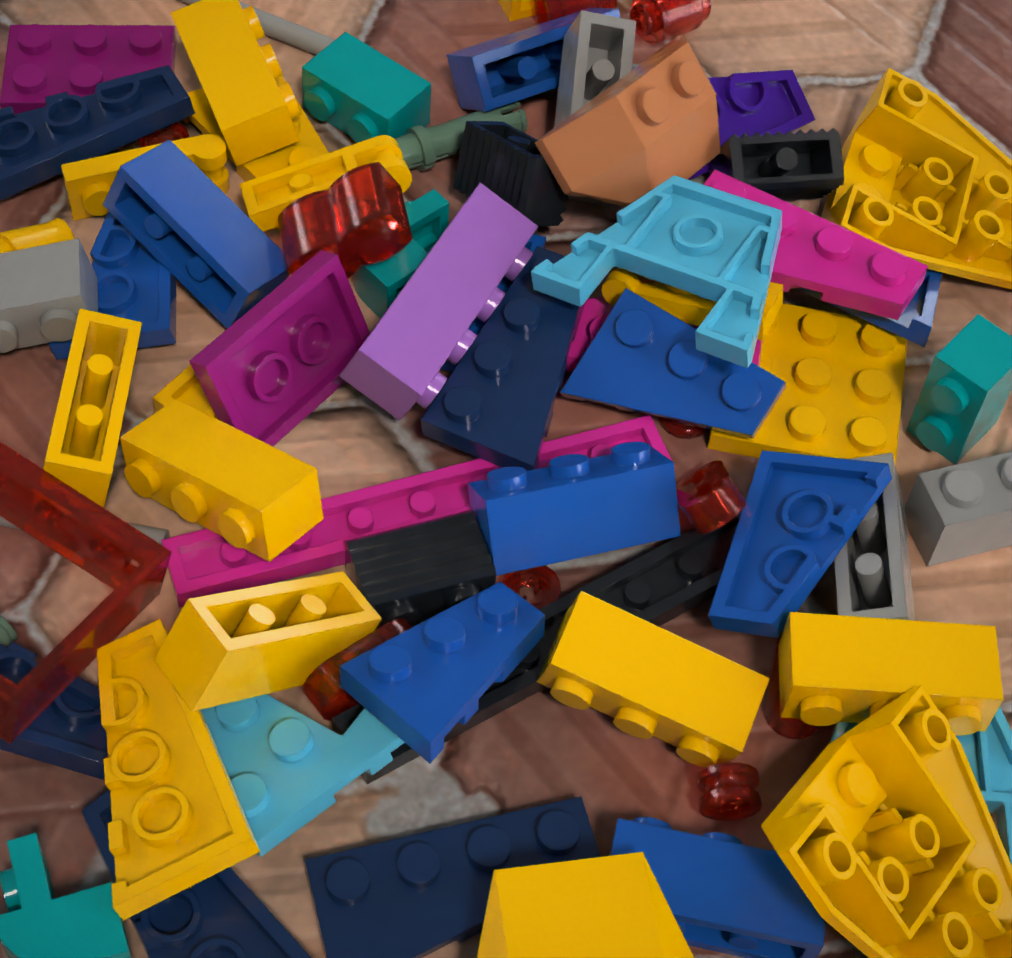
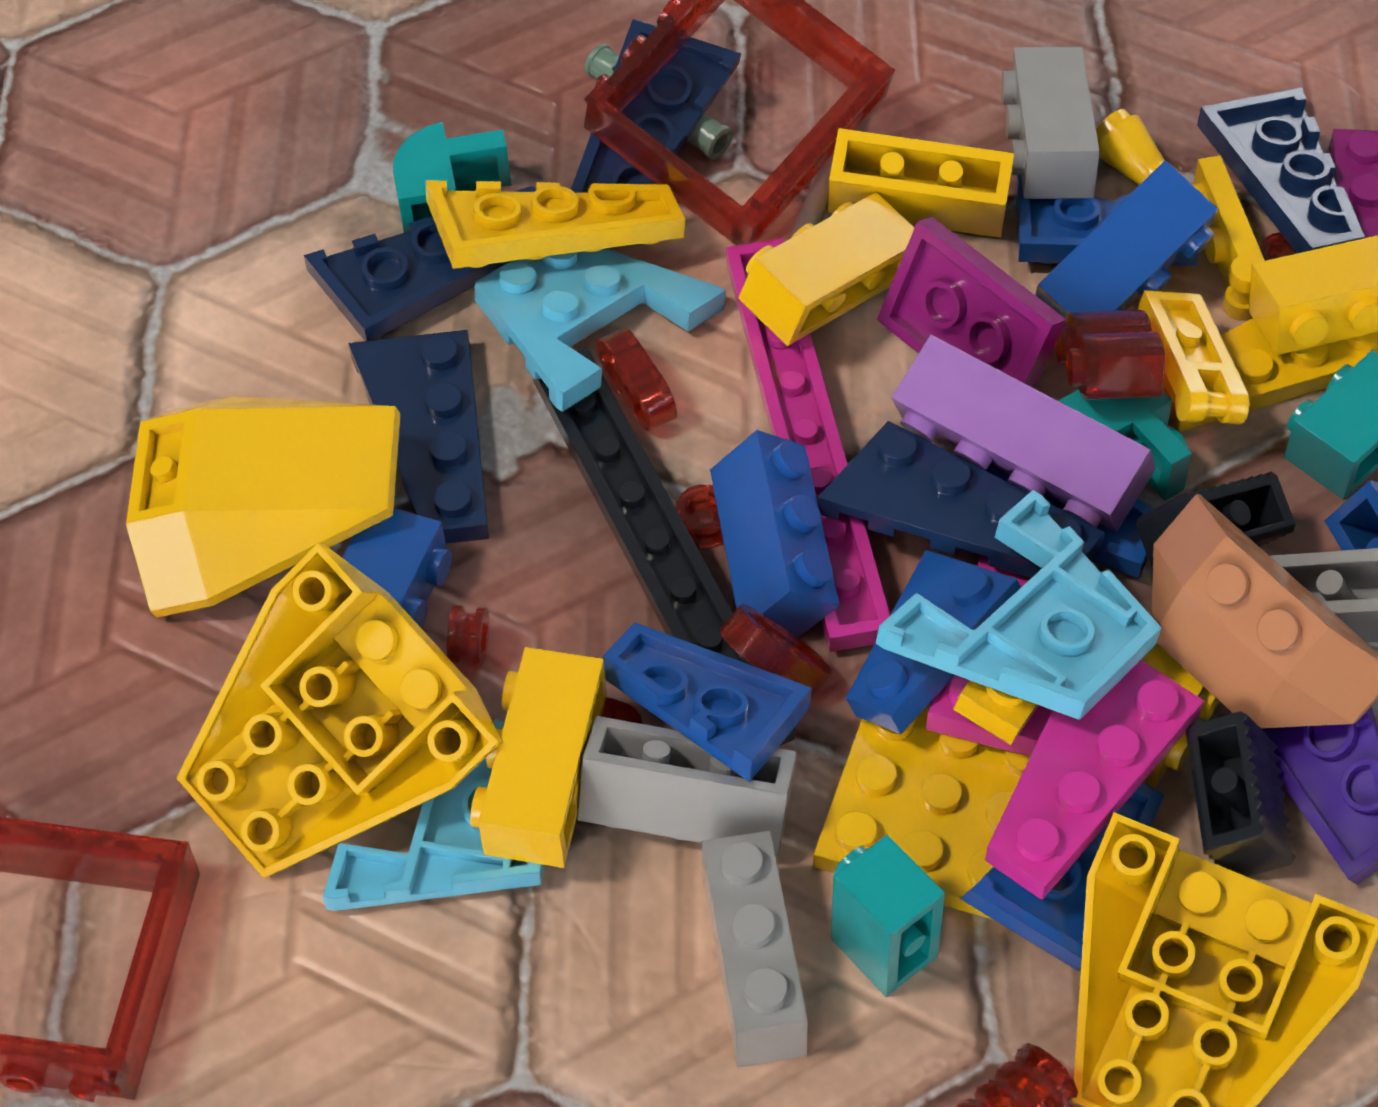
camera: 105 degrees right, 0 degrees up
yellow brick [154,571,382,712] -> none
blue wing [340,581,545,764] -> none
black brick [345,509,496,635] -> none
sand green pin [395,101,527,171] -> none
yellow brick [536,591,770,768] -> none

